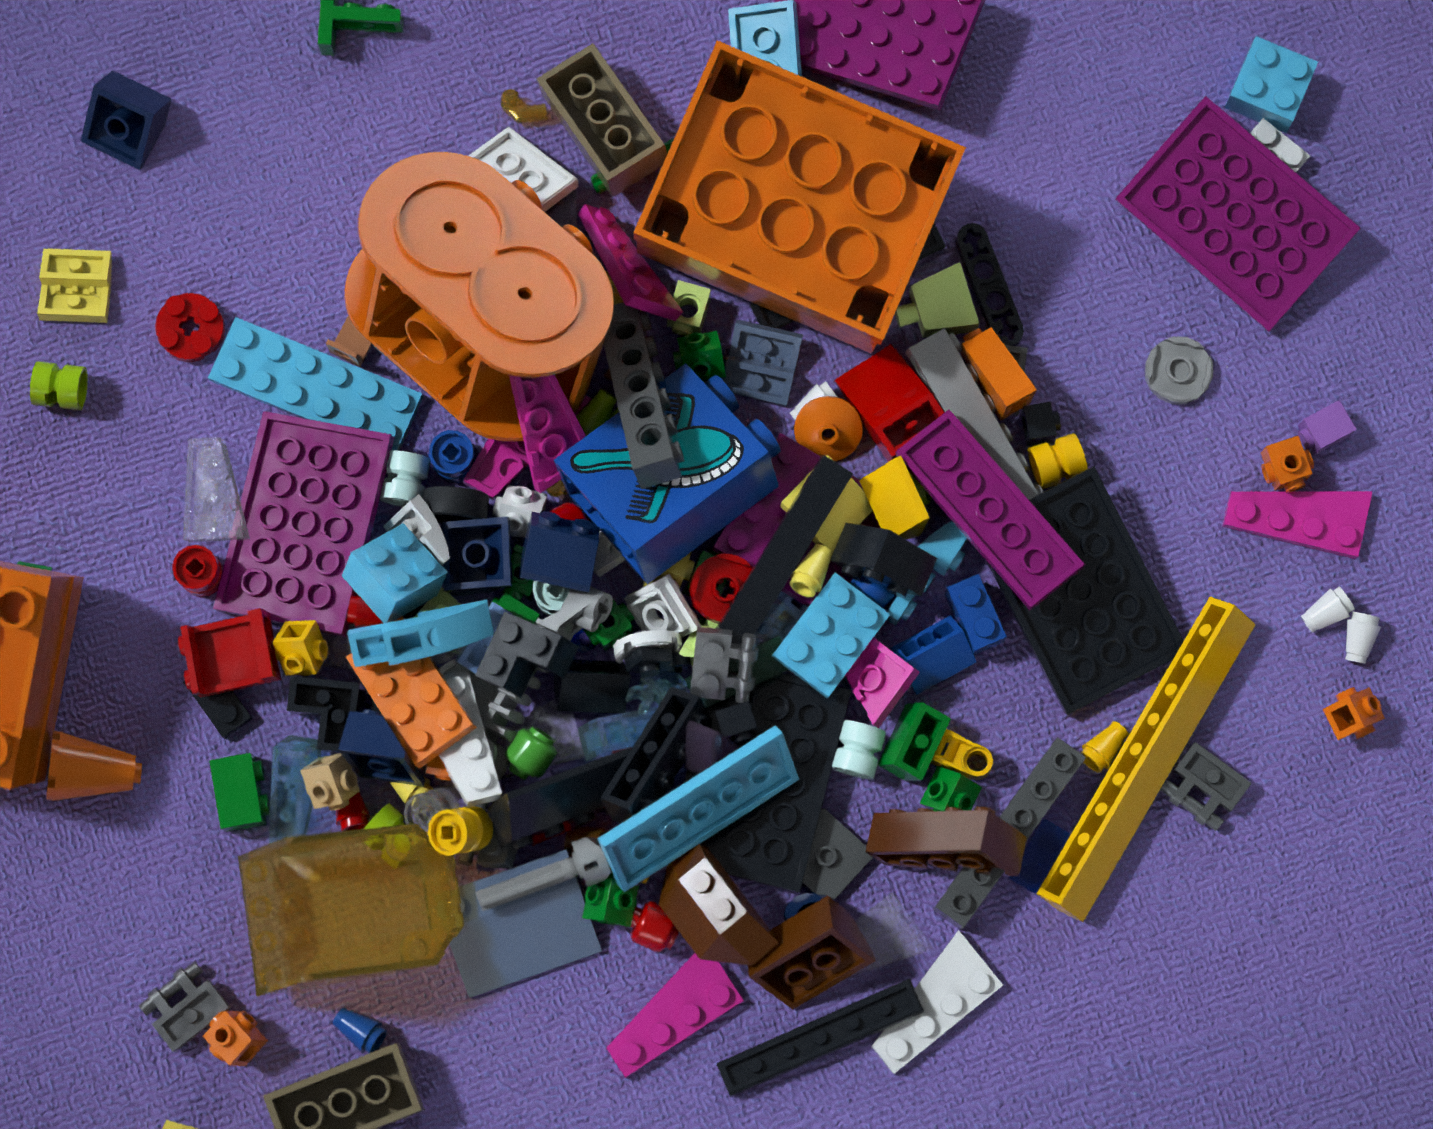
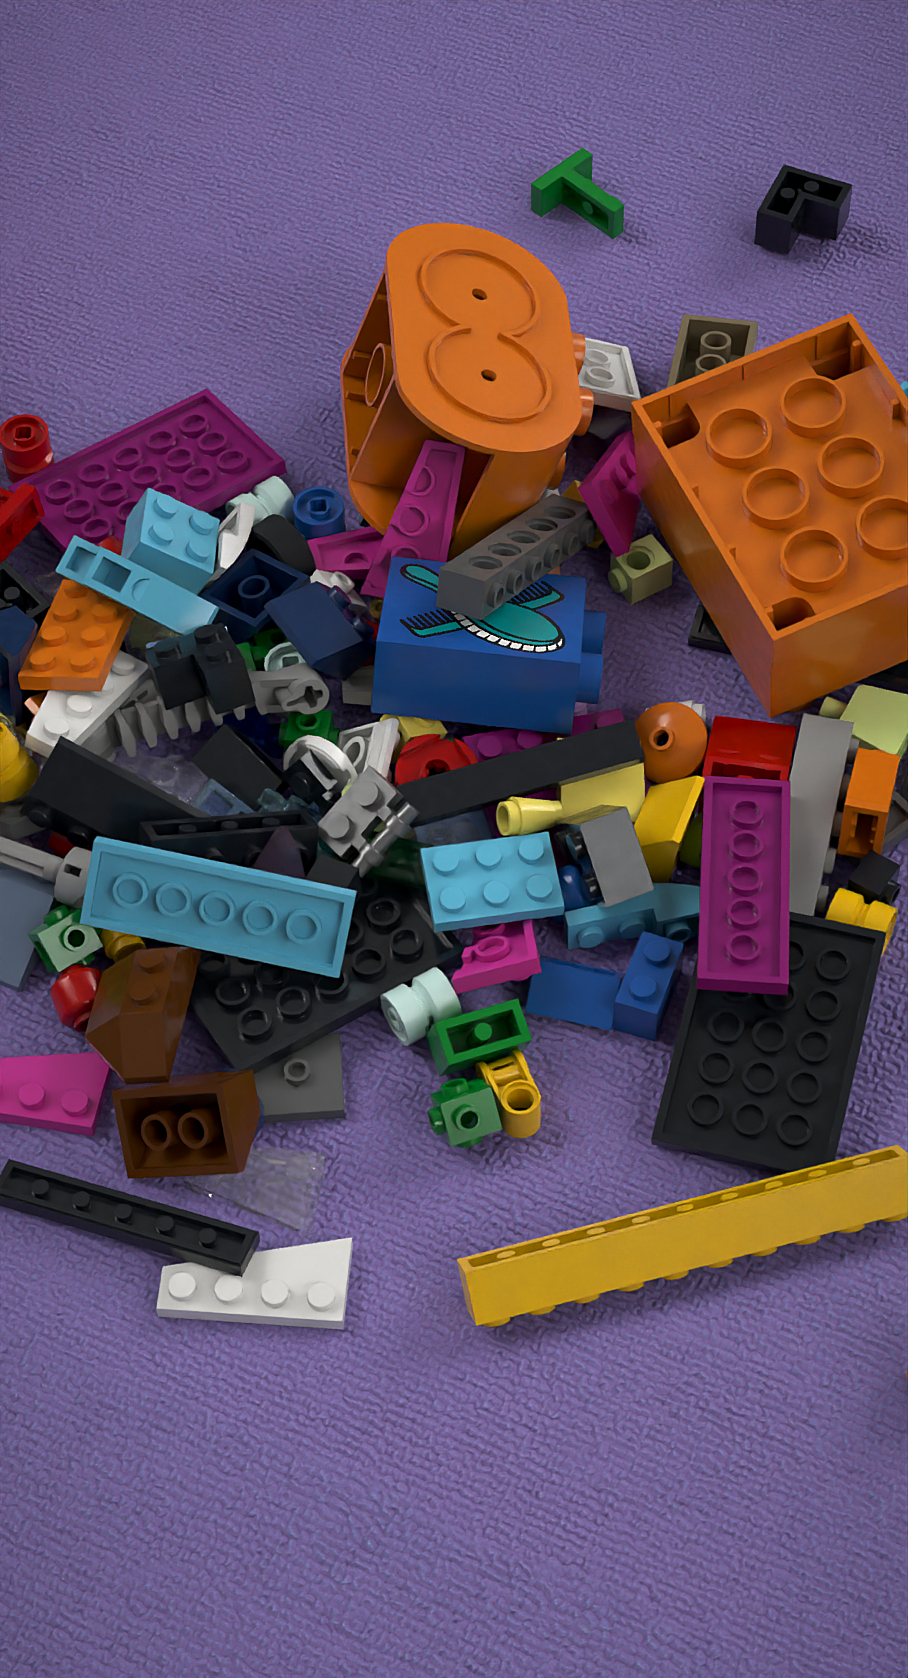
camera: 45 degrees right, 25 degrees down
lime wheel [30,361,88,411] -> none
light yellow slope [37,248,112,323] -> none
dark blue slope [80,70,172,170] -> none
red plate [155,293,225,362] -> none
clear wing [183,437,250,542] -> none
medium azure plate [208,317,423,451] -> none
yellow brick [272,620,329,676] -> none
nougat bracket [326,316,372,367] -> none
clear yellow arm [500,89,548,123] -> none
bright green head [505,726,557,780] -> none
green brick [673,331,726,383] -> none
sand blue slope [723,319,803,406] -> none
reddish brown wedge [865,806,1027,876] -> none
dark grey brick [933,737,1086,930] -> none
clear blue plate [1008,818,1071,897] -> none
yellow cone [1081,721,1129,773] -> none
dark grey plate [1160,742,1252,831] -> none

